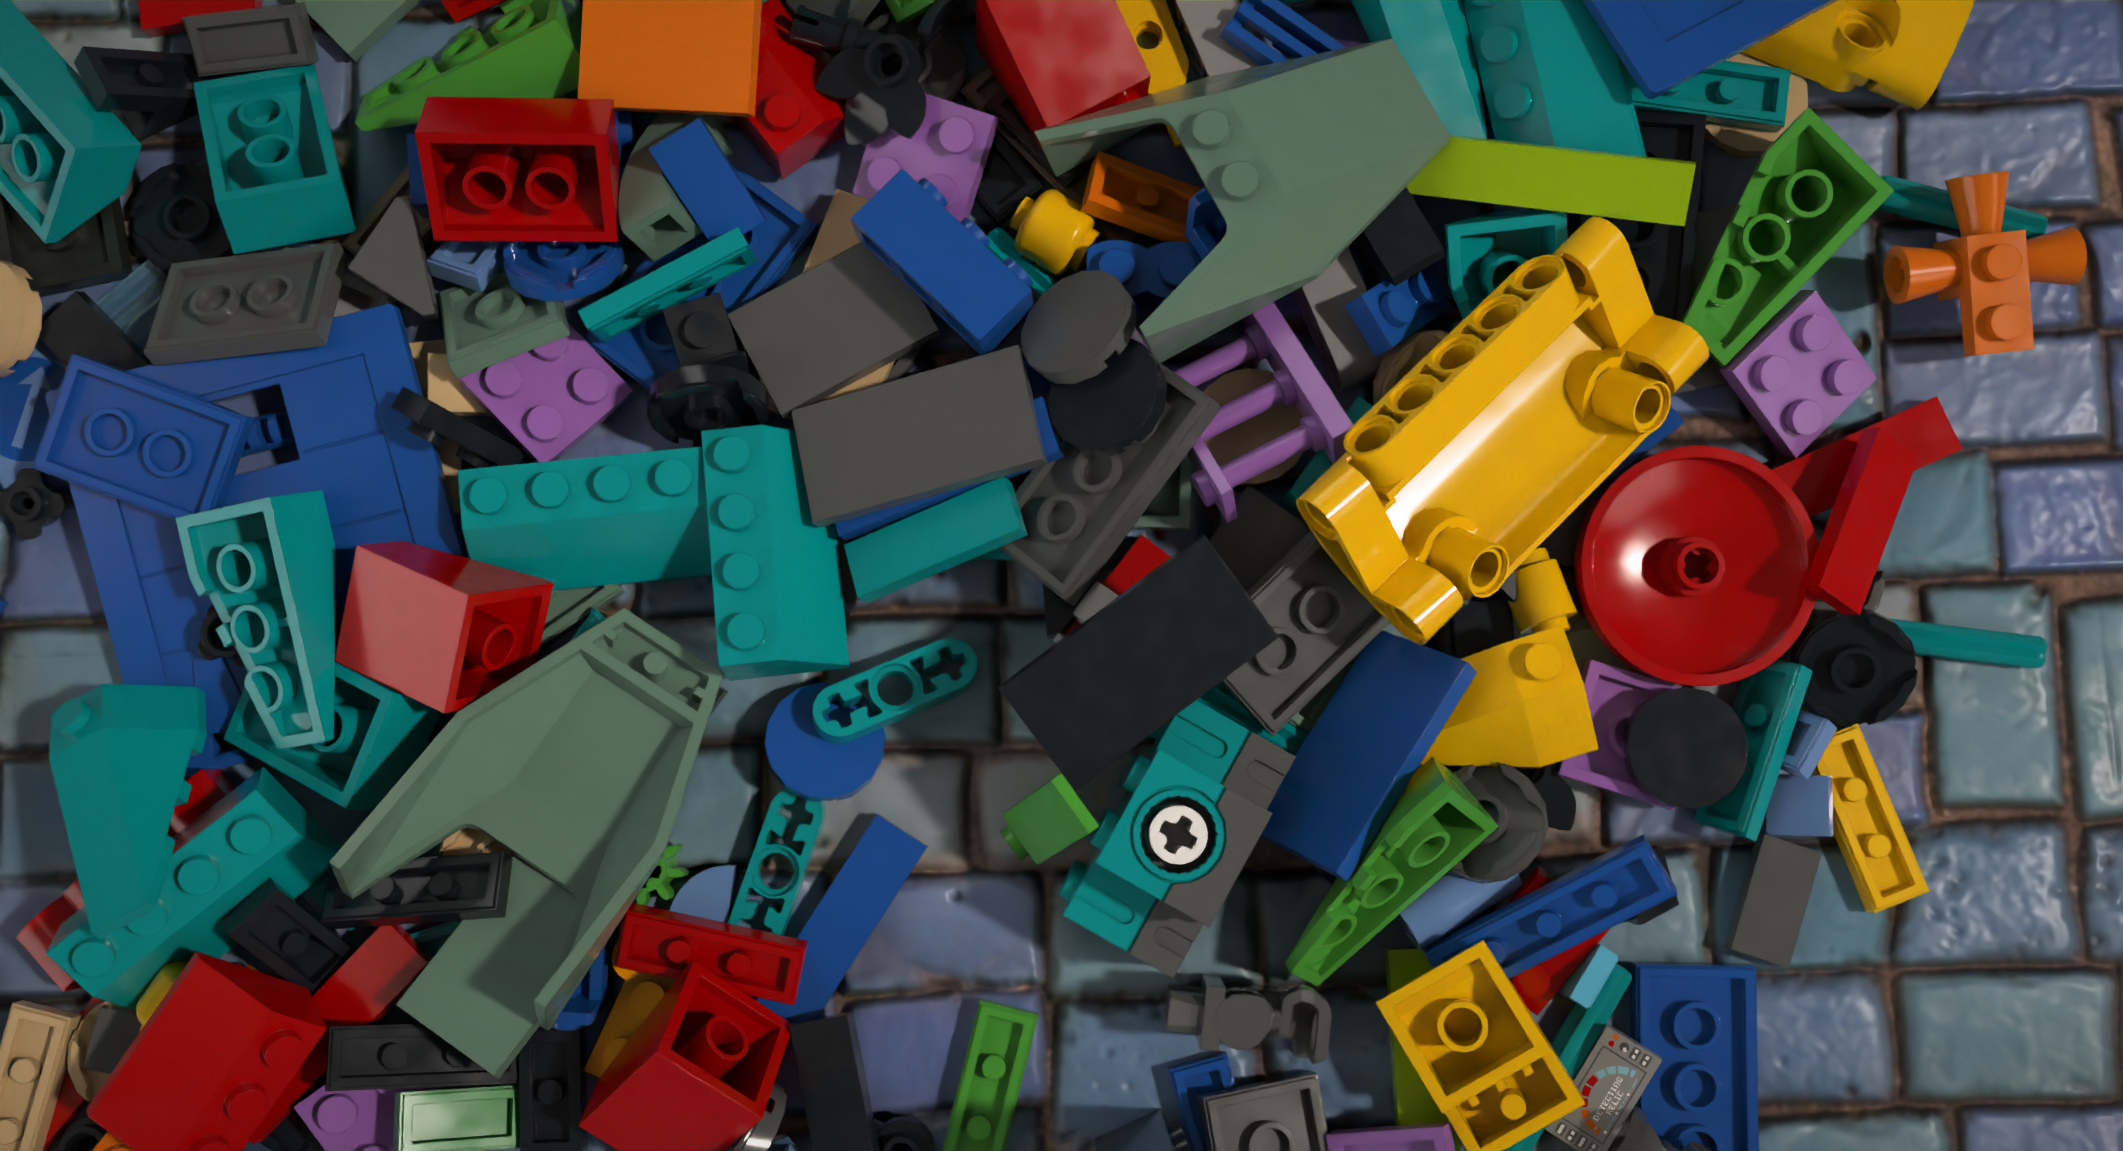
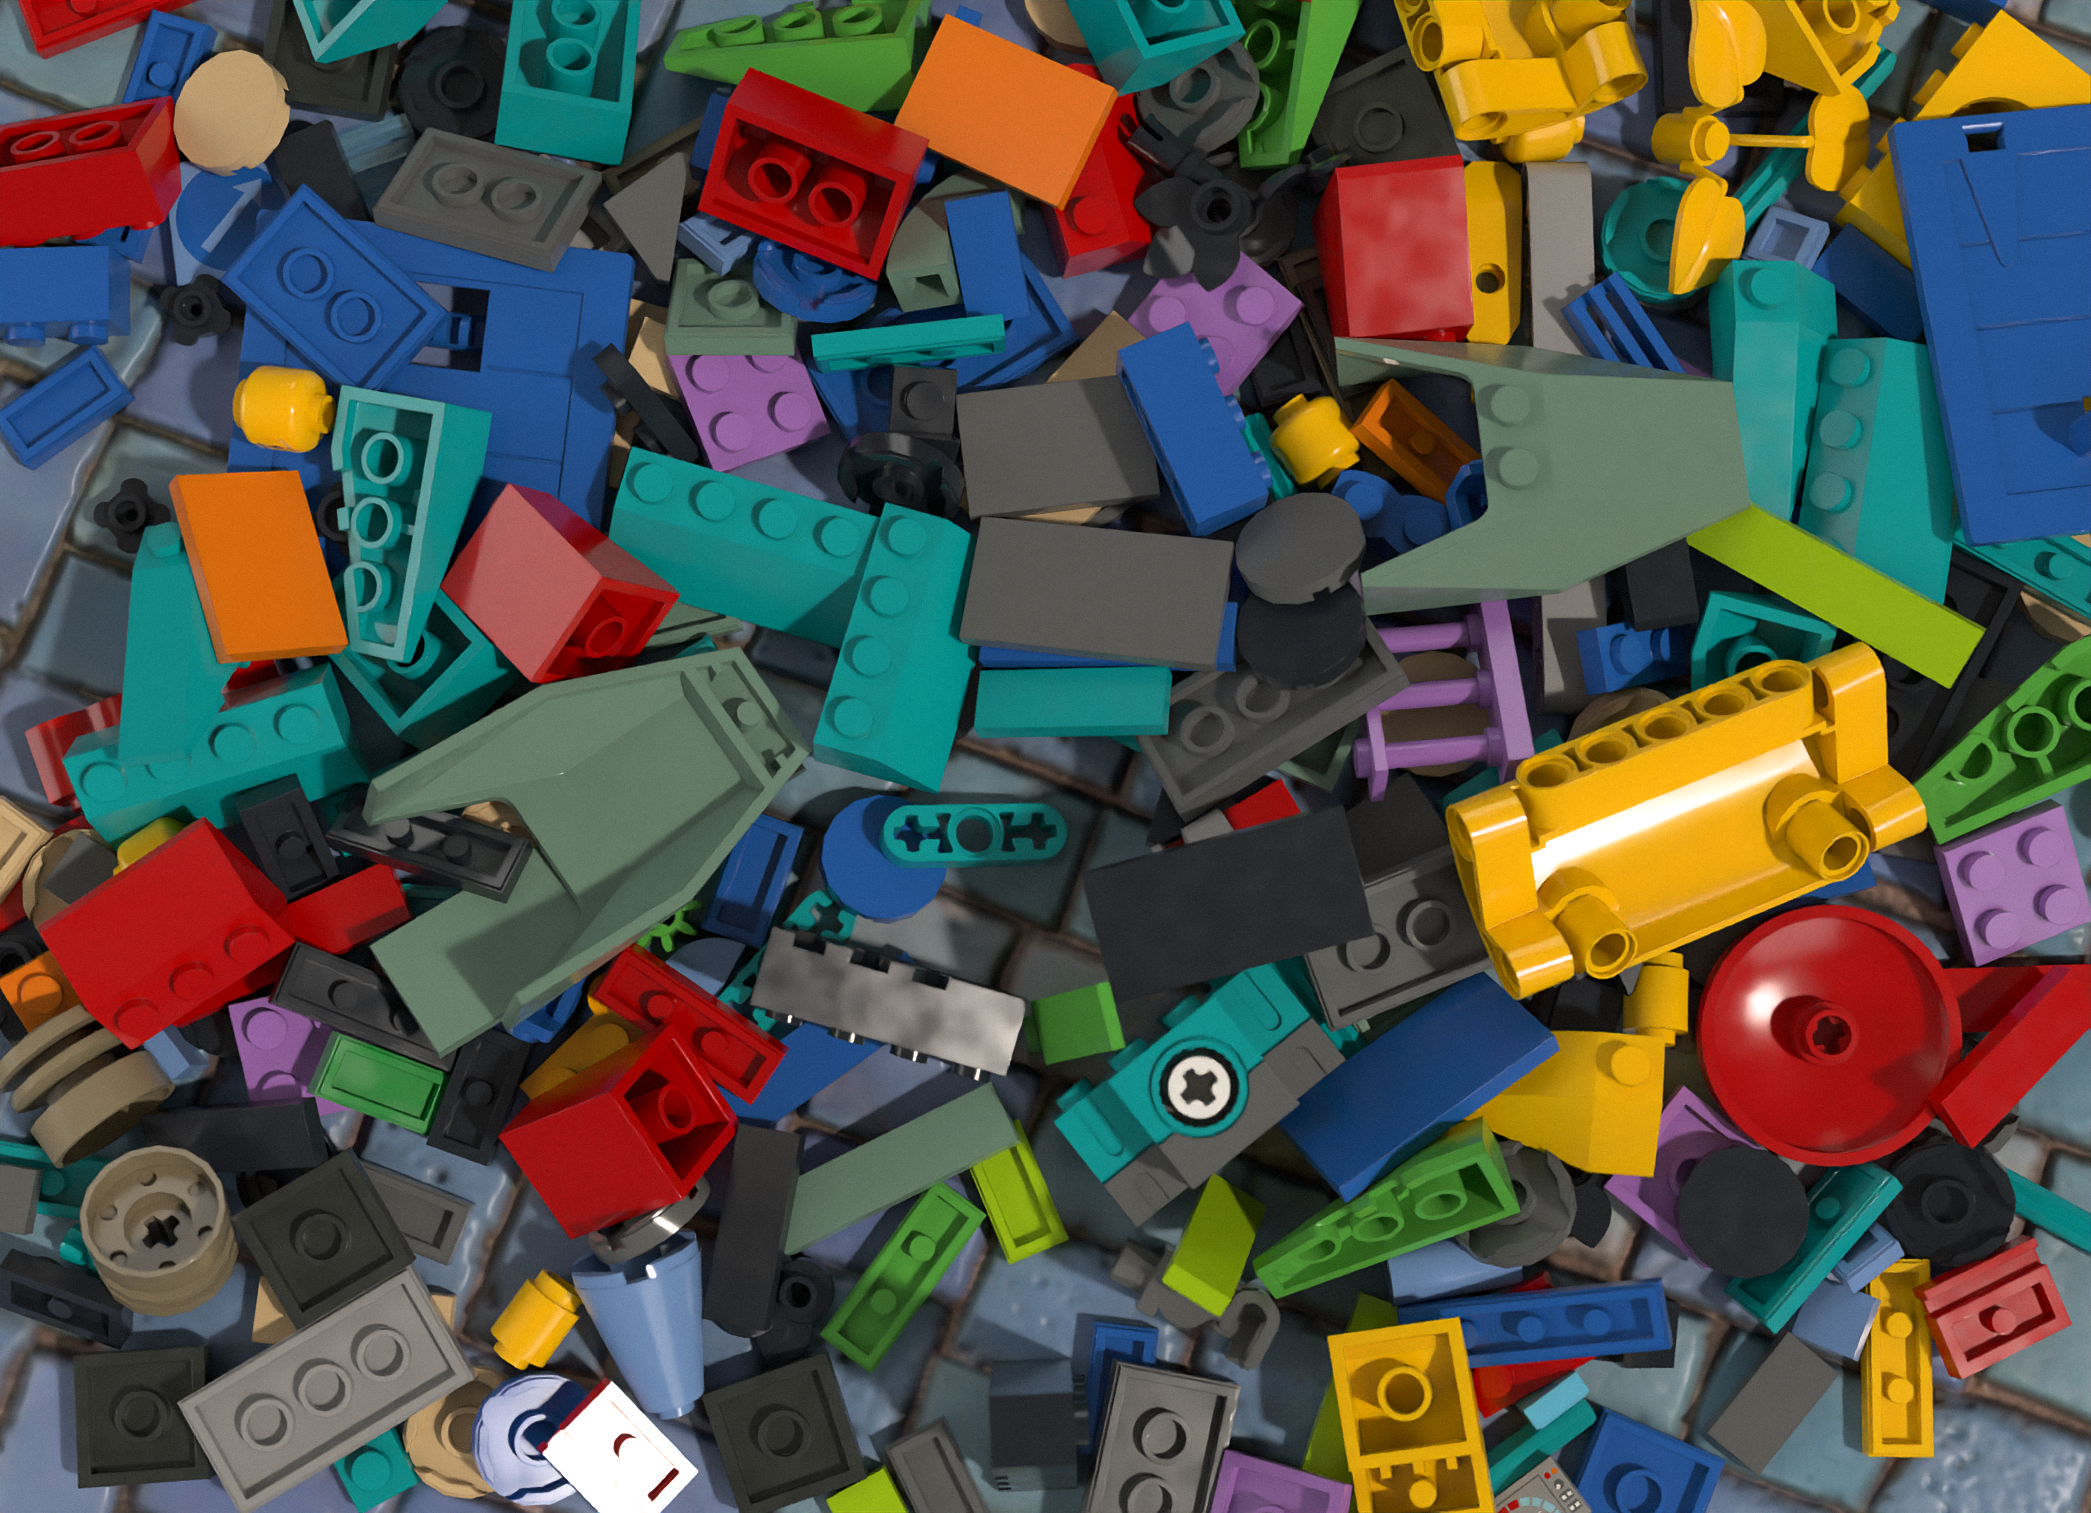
camera: 25 degrees right, 0 degrees up
none -> black plate [93,478,171,554]
none -> orange tile [168,470,349,664]
none -> yellow head [232,365,337,453]
none -> blue tile [701,814,806,949]
none -> wedge [750,923,1028,1083]
none -> sand green tile [784,1082,1022,1256]
none -> lime tile [969,1119,1069,1265]
none -> lime tile [1162,1173,1267,1317]
none -> plate [1912,1235,2072,1380]

